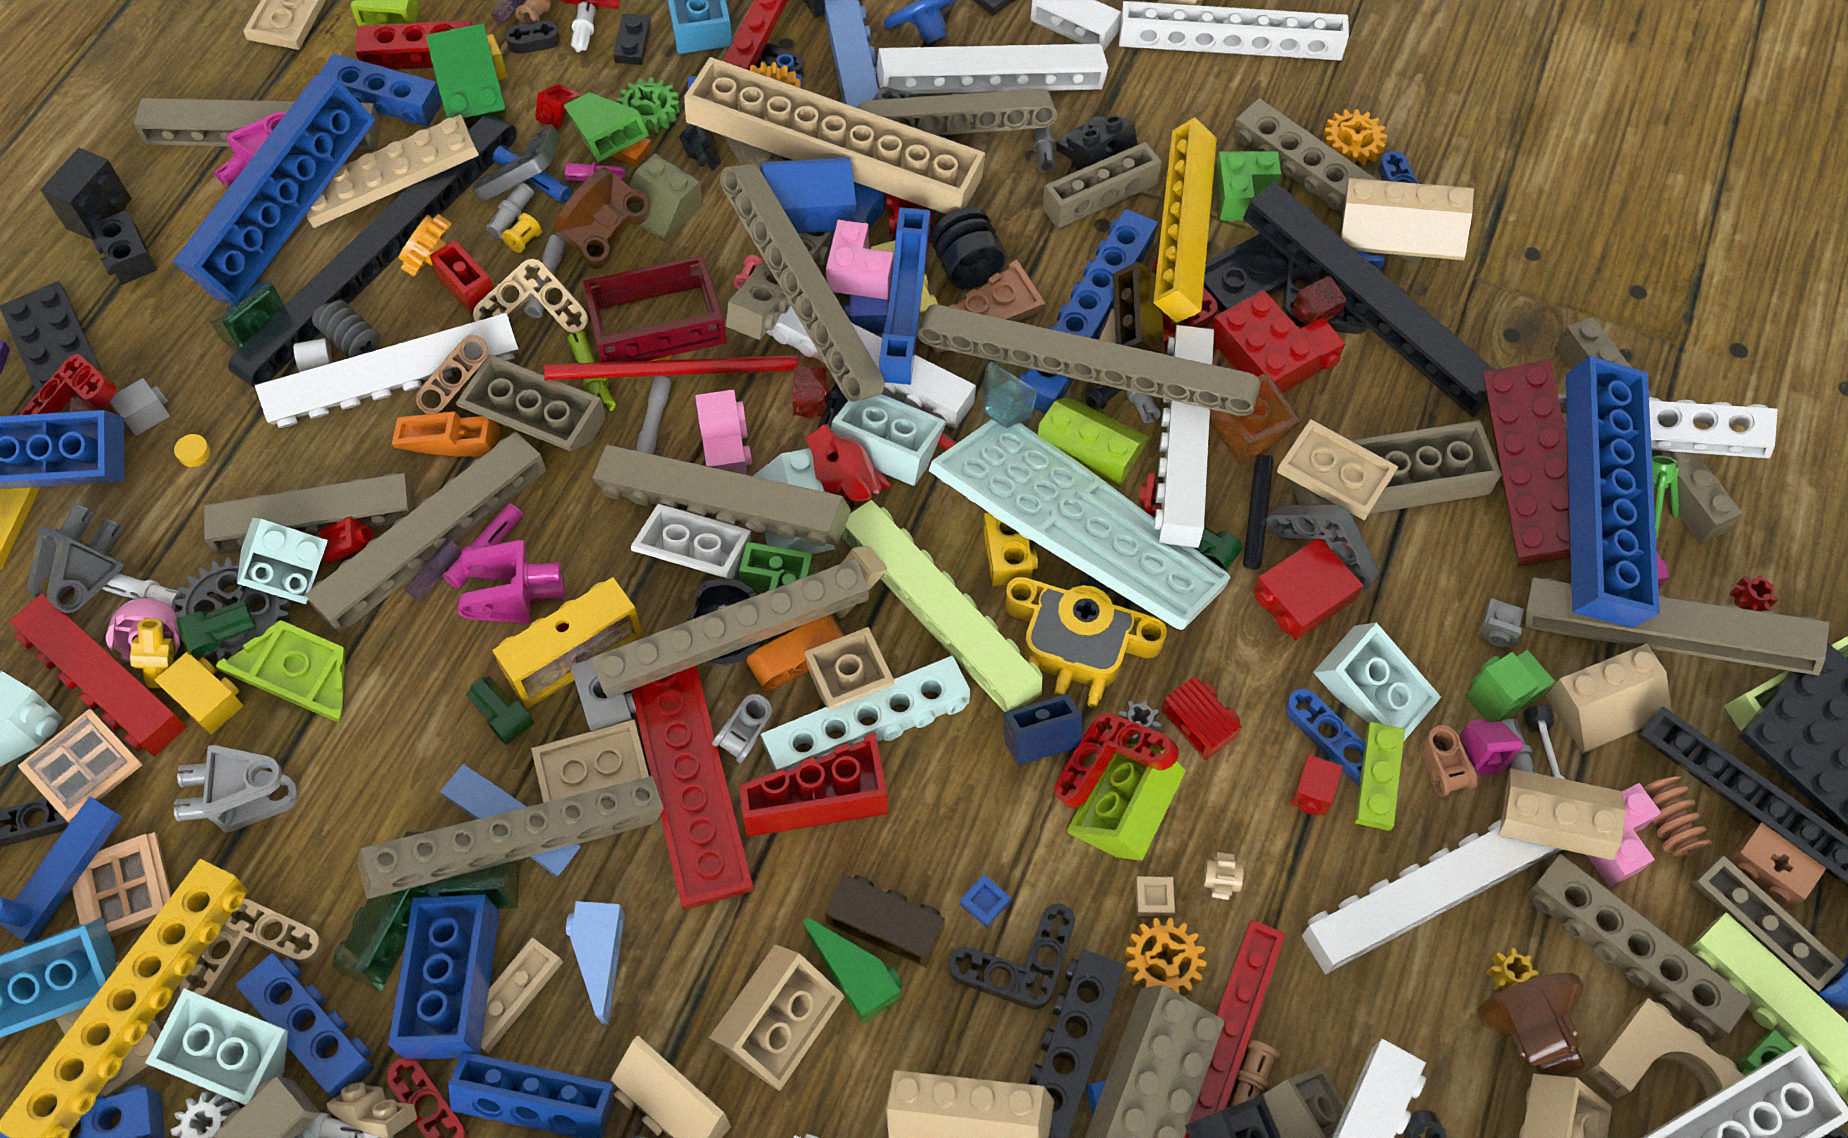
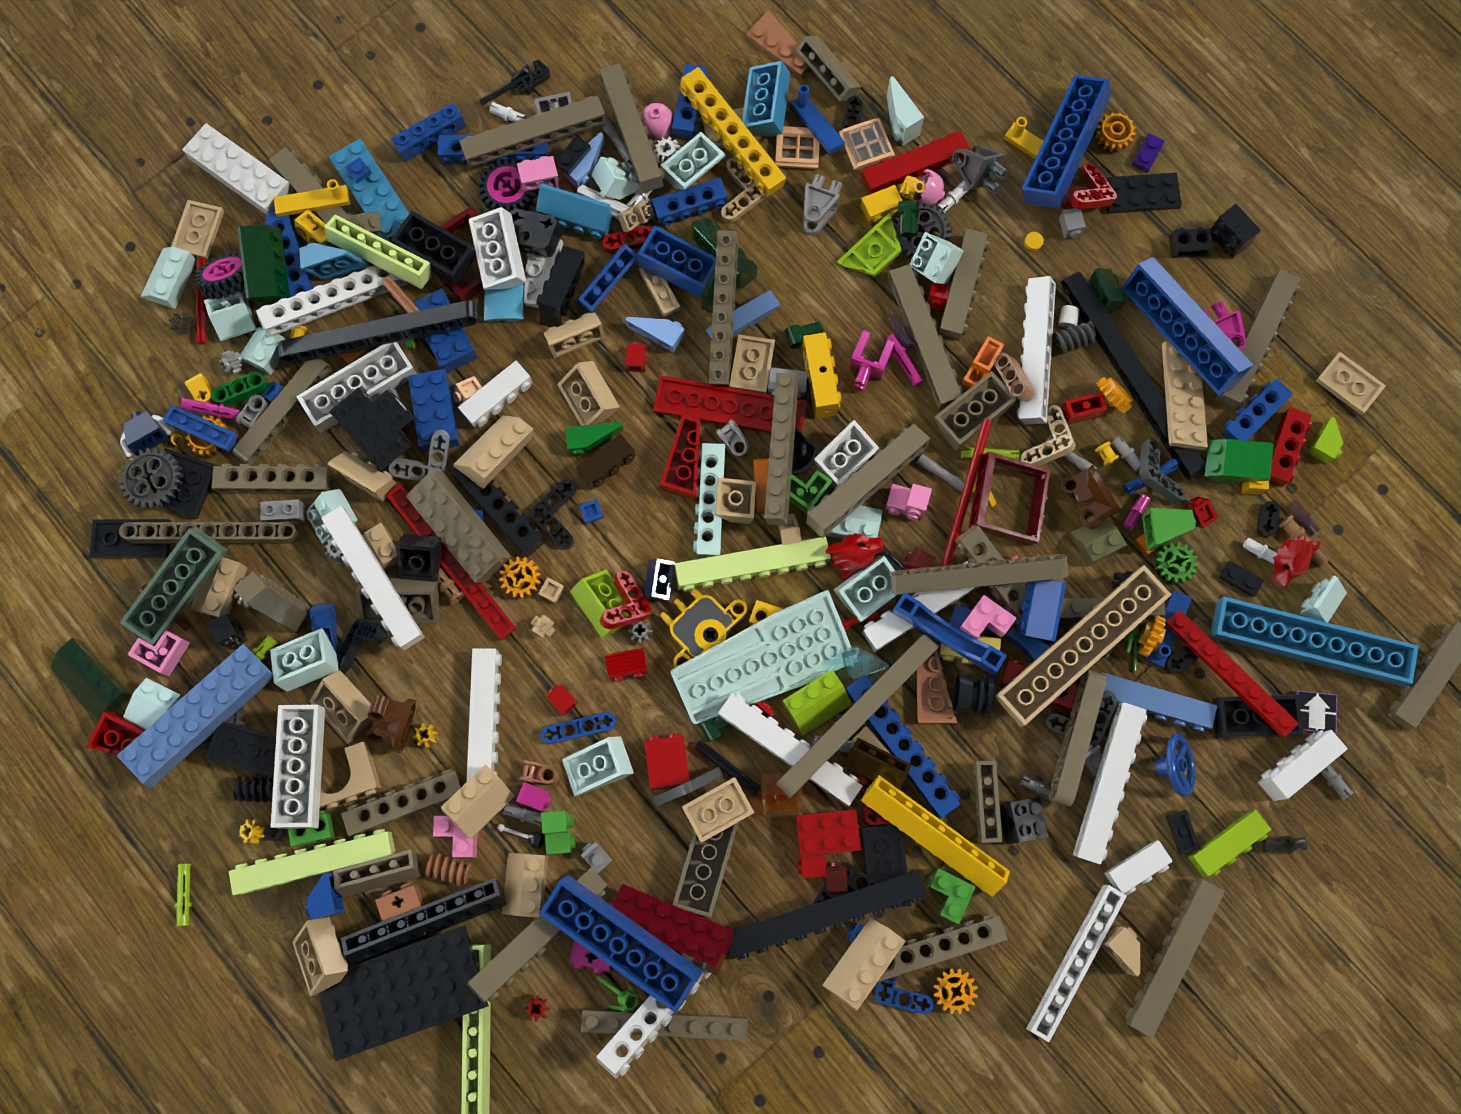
camera: 120 degrees right, 15 degrees up
lime plate [1355,721,1405,831] -> none
none -> red brick [626,342,647,372]

